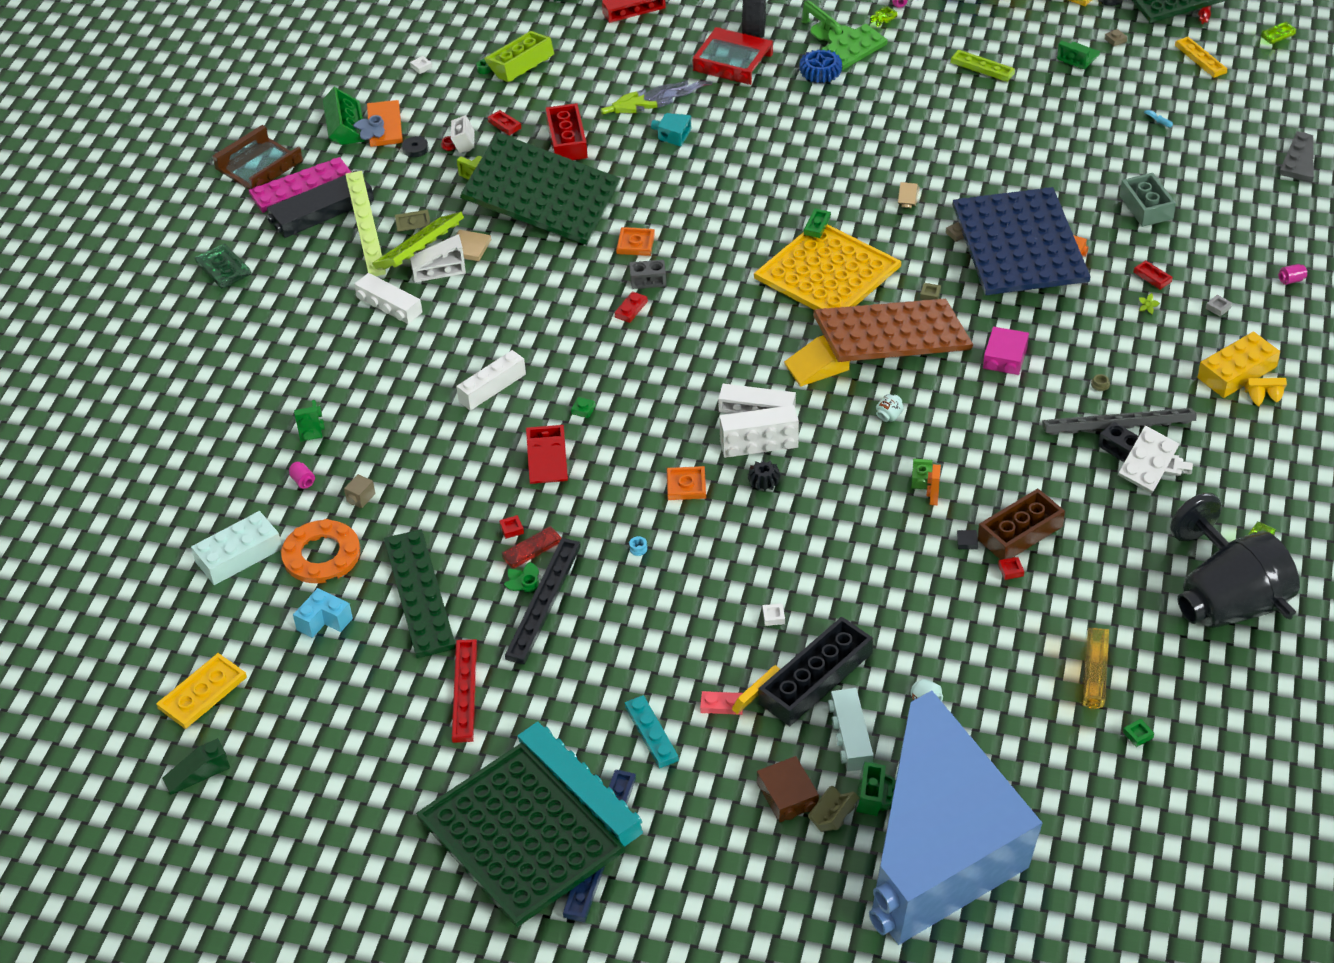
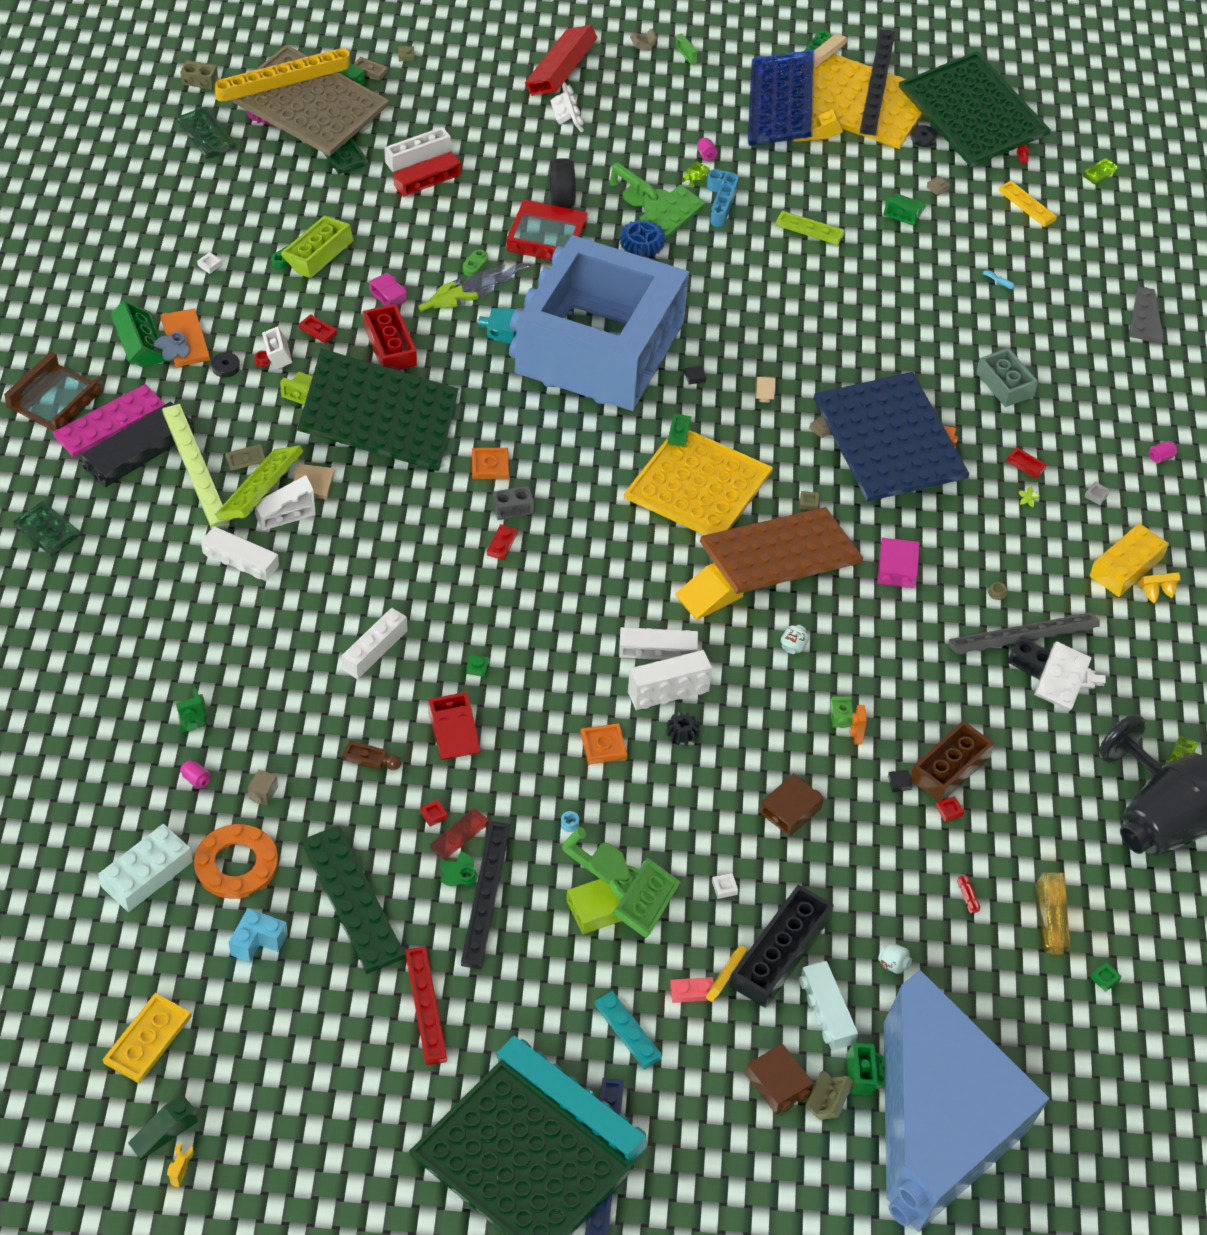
camera: 15 degrees left, 5 degrees up
none -> yellow plate [167,1143,194,1188]
none -> reddish brown plate [342,740,401,771]
none -> dark pink brick [369,273,407,306]
none -> bright green plate [463,250,488,277]
none -> medium blue door [509,235,689,411]
none -> bright green plate [562,827,681,938]
none -> lime brick [567,879,622,934]
none -> black tile [684,366,706,385]
none -> dark azure beam [707,169,739,227]
none -> reddish brown brick [760,773,824,837]
none -> axle [957,875,981,914]

